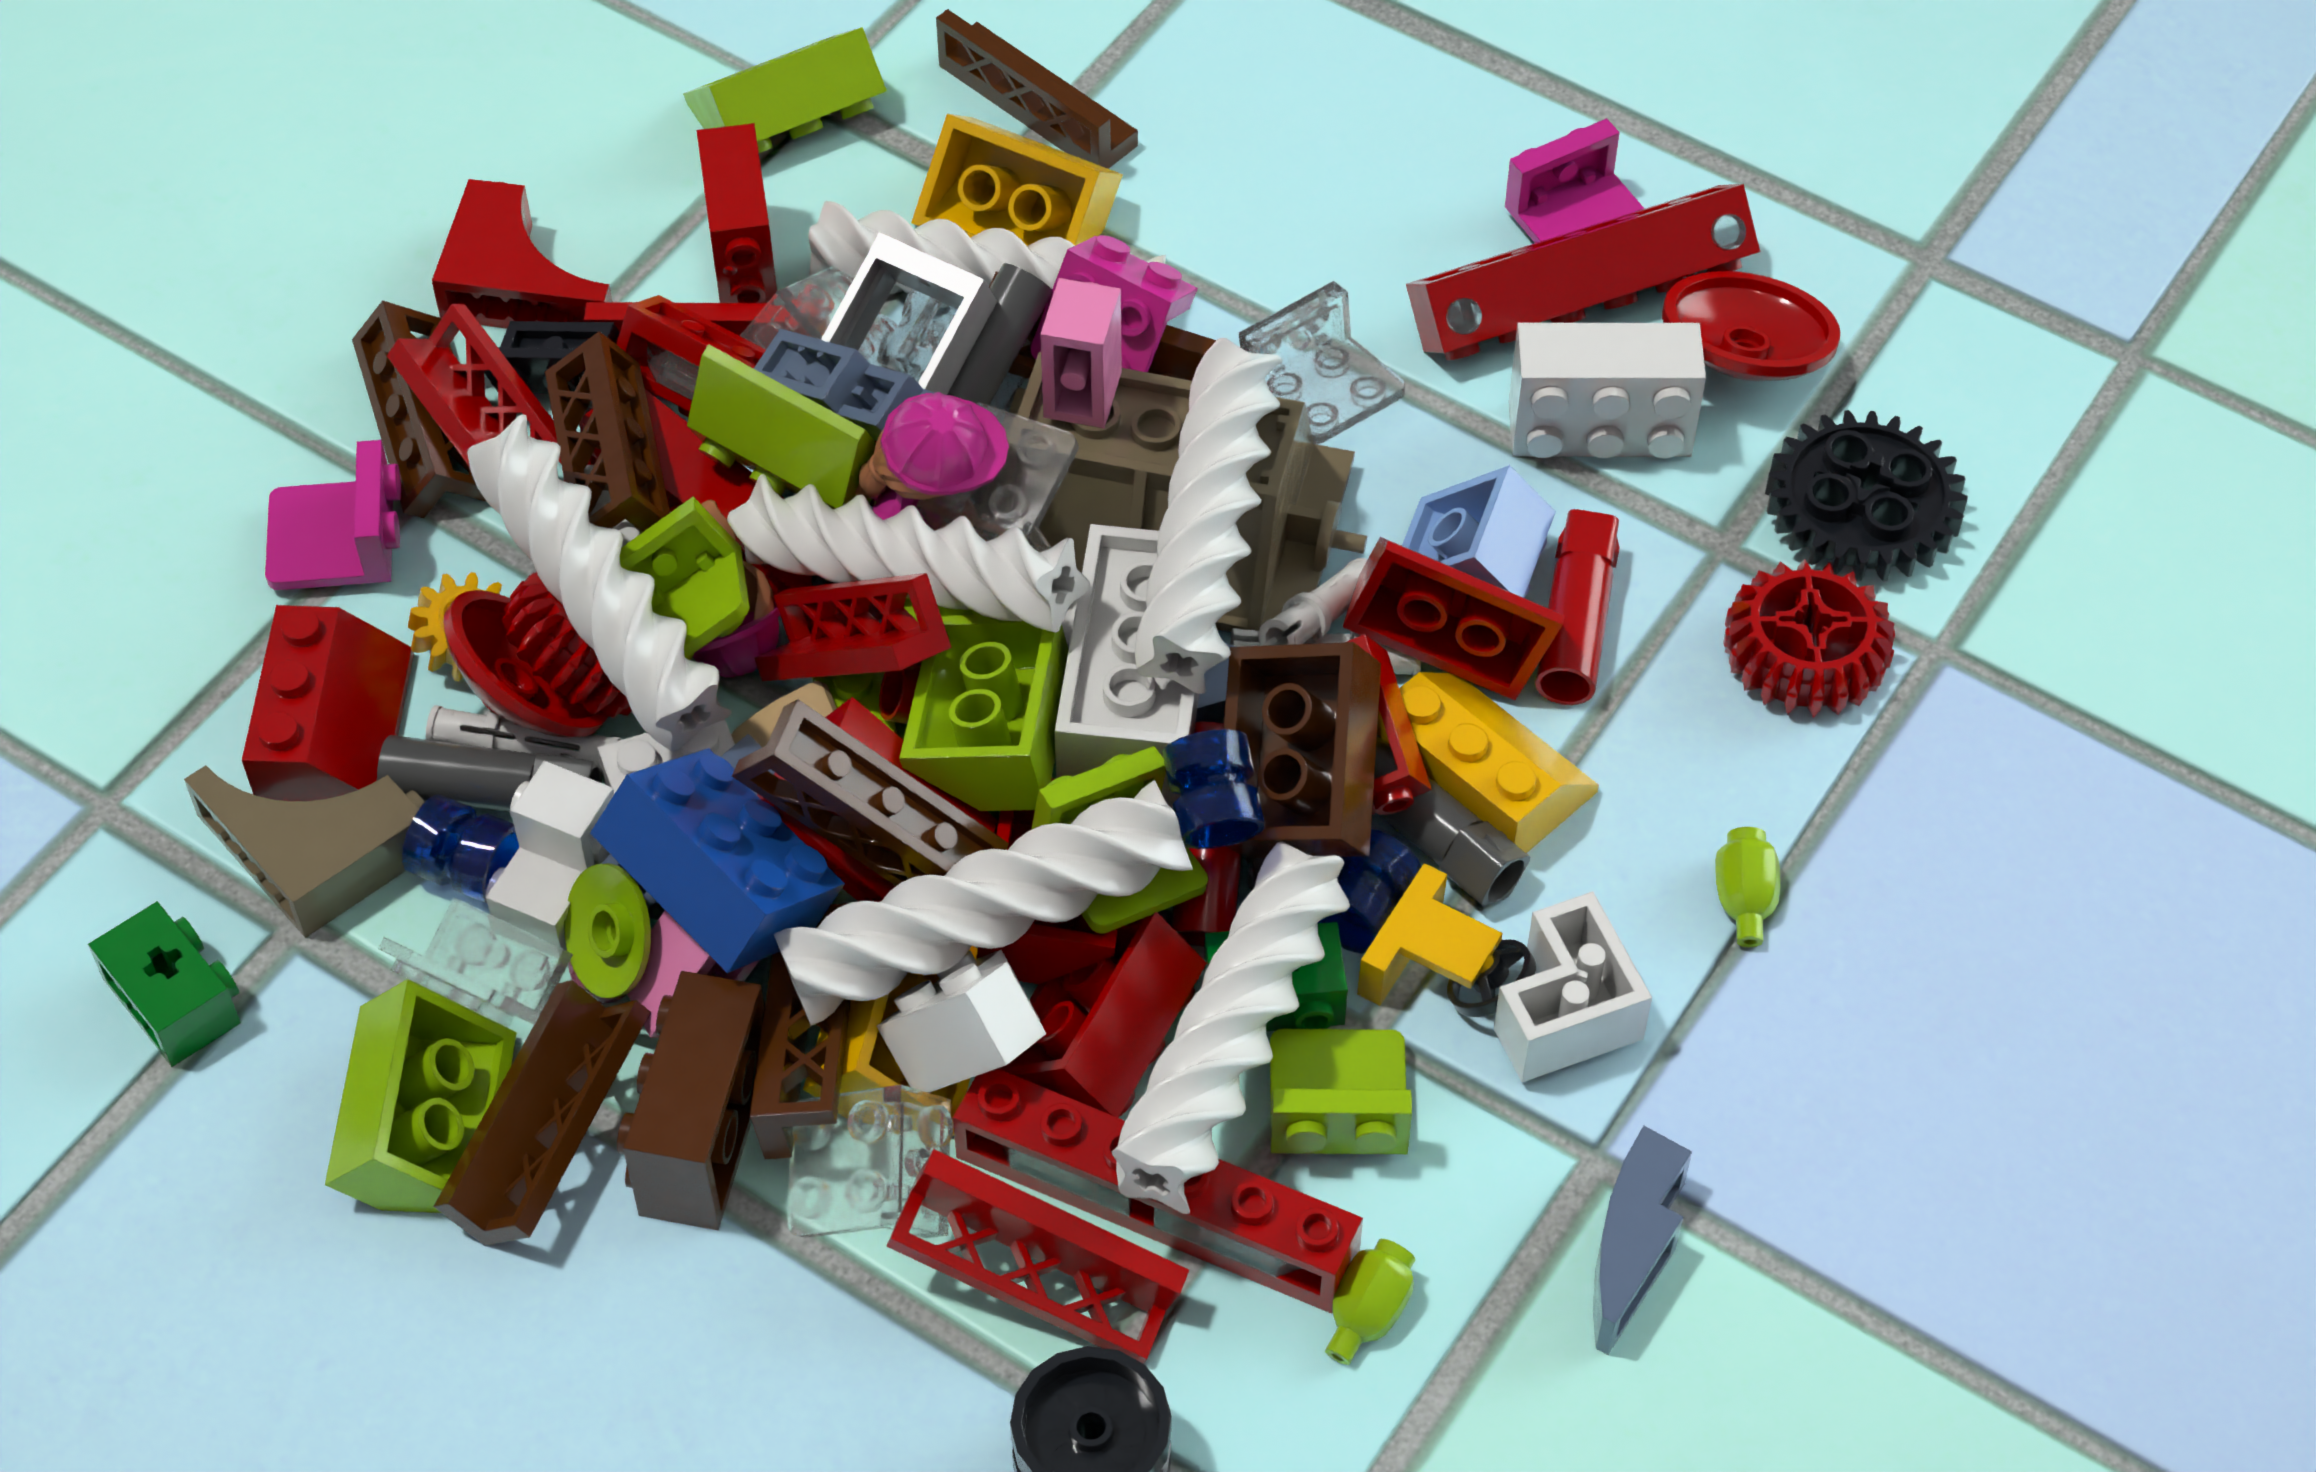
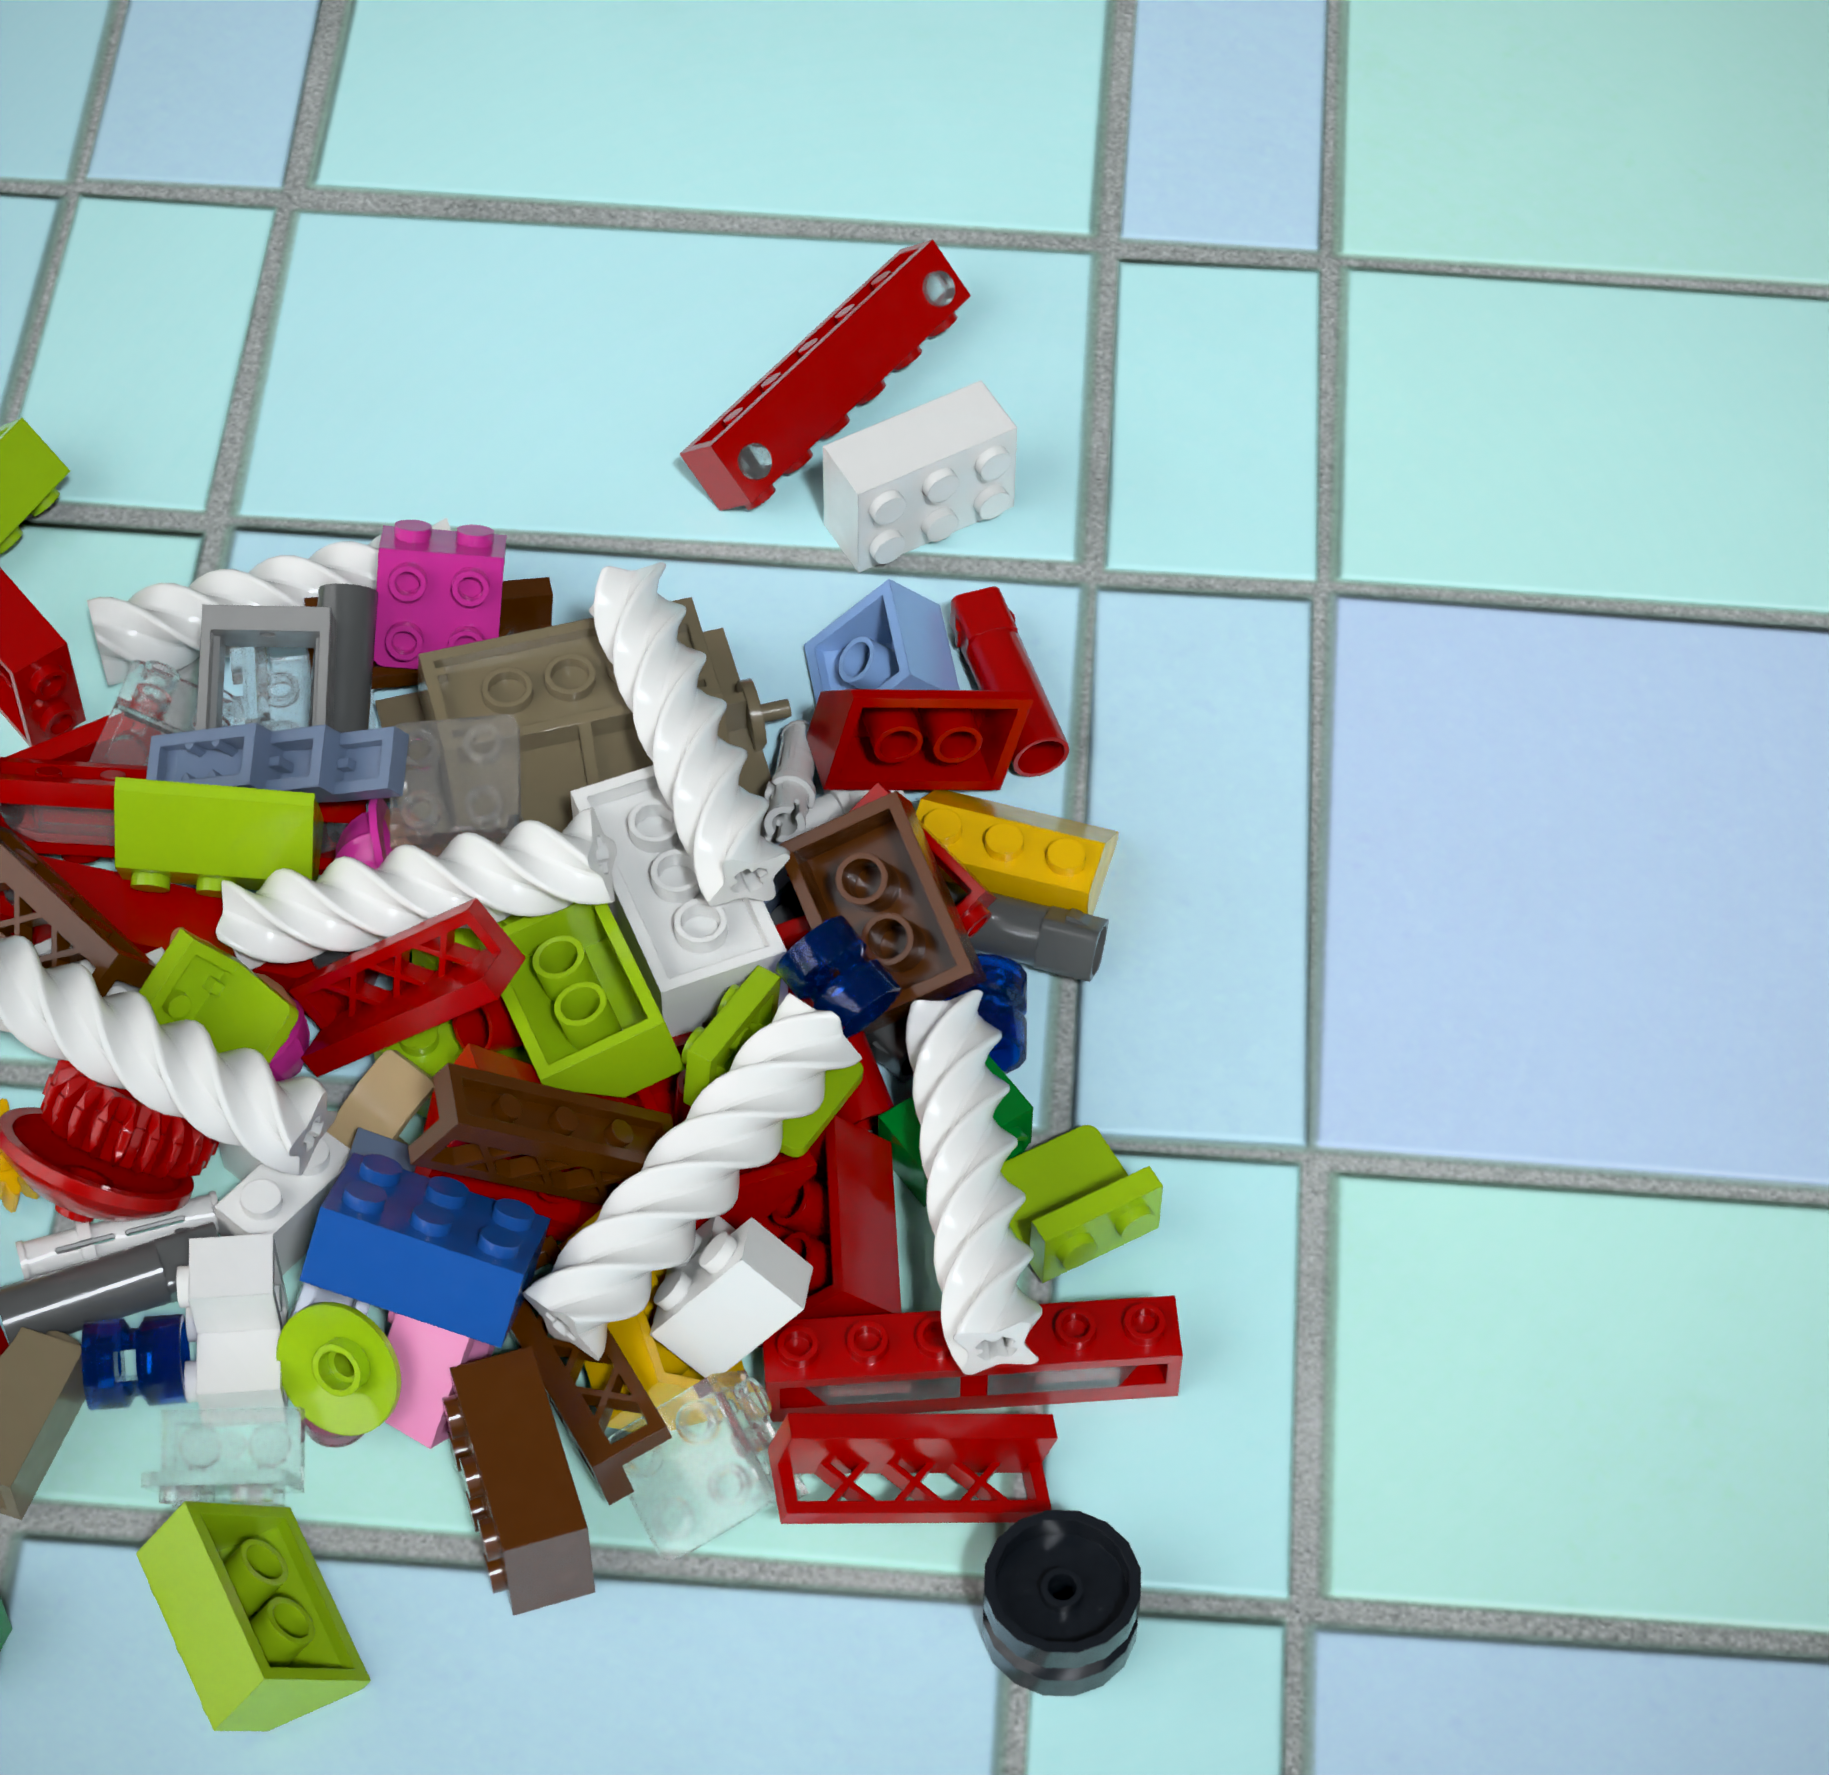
camera: 30 degrees left, 0 degrees up
reddish brown fence [433,980,651,1246] -> none
dark pink piece [855,391,1009,500] -> none
yellow slope [911,114,1123,246] -> none
reddish brown fence [936,9,1138,169] -> none
bright pink brick [1040,278,1122,428] -> none
clear bracket [1239,281,1405,444] -> none
lime plant [1325,1238,1416,1365] -> none
yellow piece [1357,863,1536,1017] -> none
white brick [1494,891,1652,1083] -> none
dark pink bracket [1505,118,1644,243] -> none
sand blue slope [1593,1125,1692,1355] -> none
red dish [1662,271,1841,381] -> none
lime plant [1715,827,1780,947] -> none
red gear [1723,559,1895,718] -> none
black gear [1765,410,1968,582] -> none

